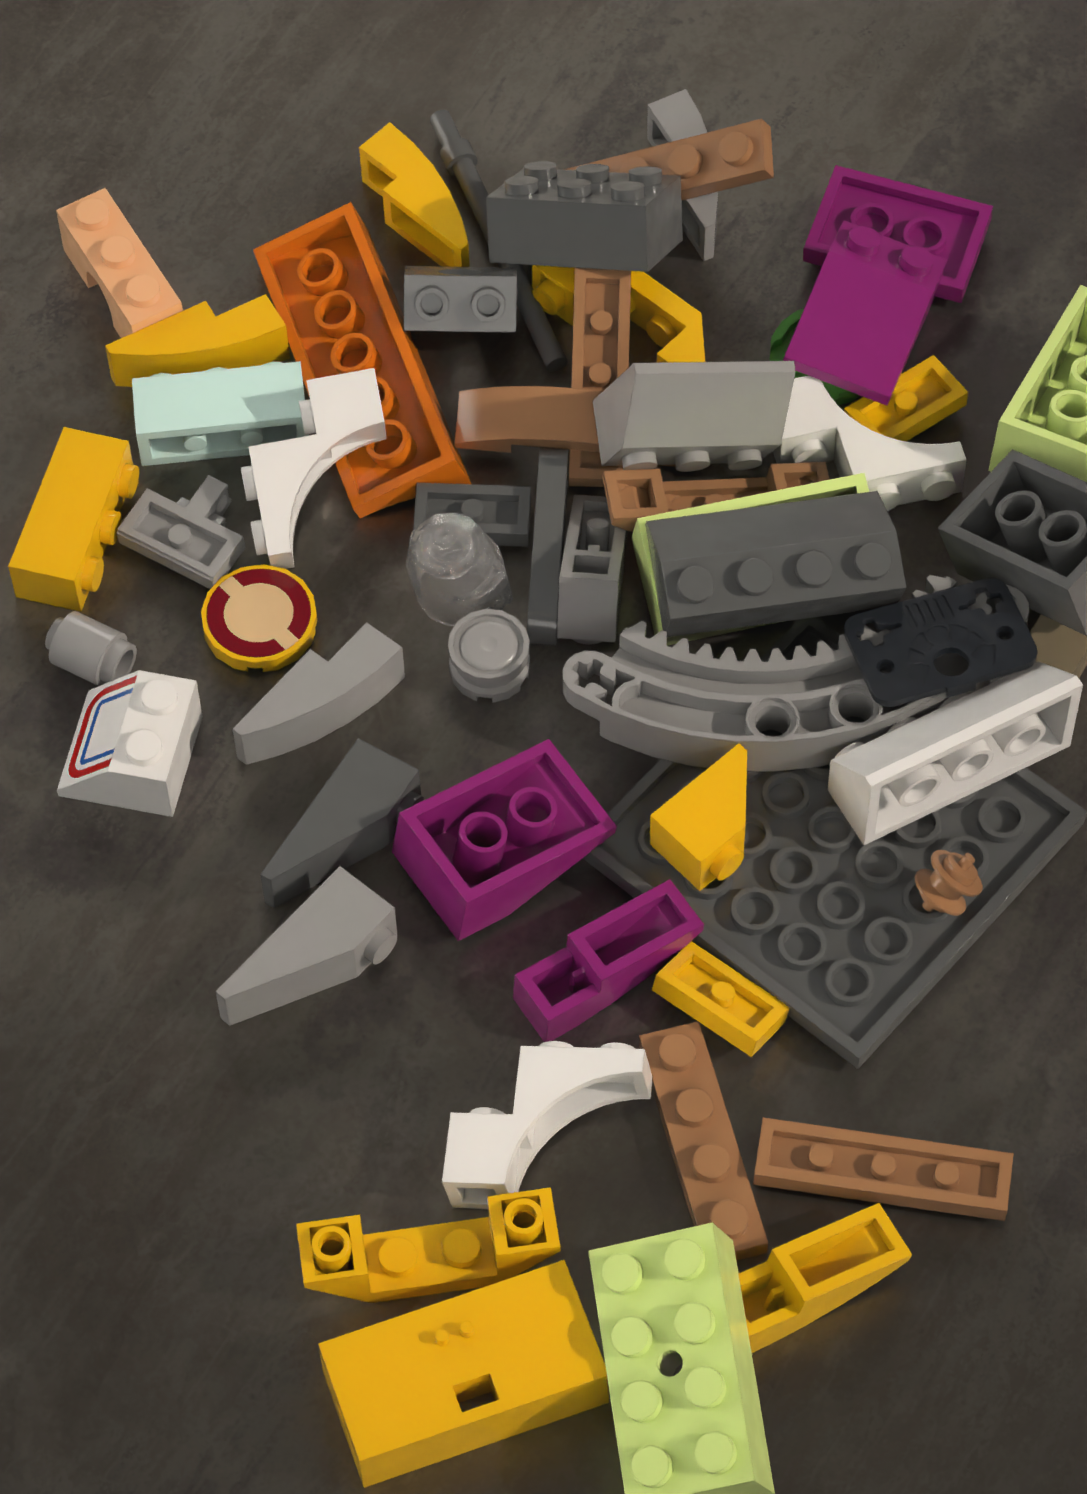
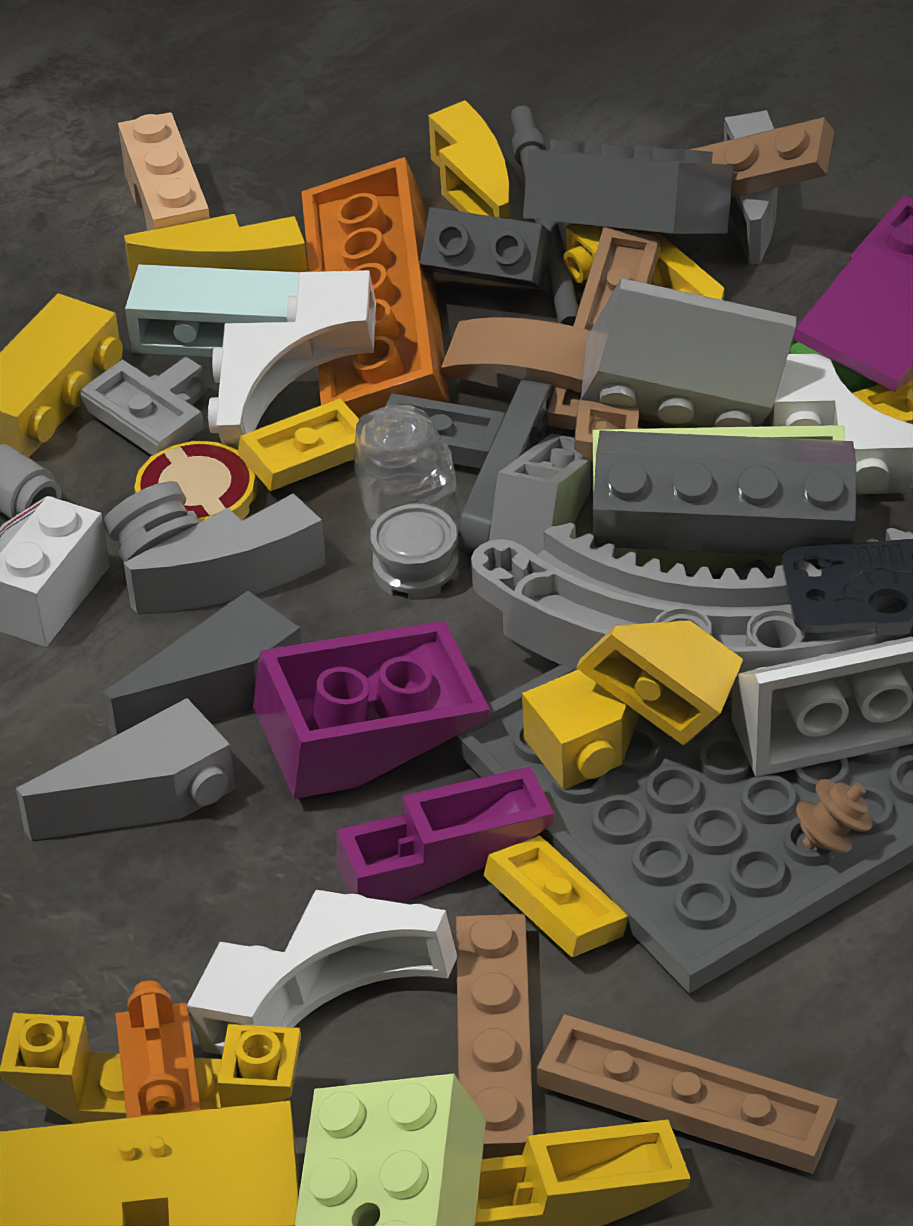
camera: 15 degrees right, 15 degrees down
none -> light grey wheel [103,481,200,562]
none -> orange hinge [115,980,201,1118]
none -> yellow plate [238,398,374,491]
none -> yellow slope [576,620,743,745]

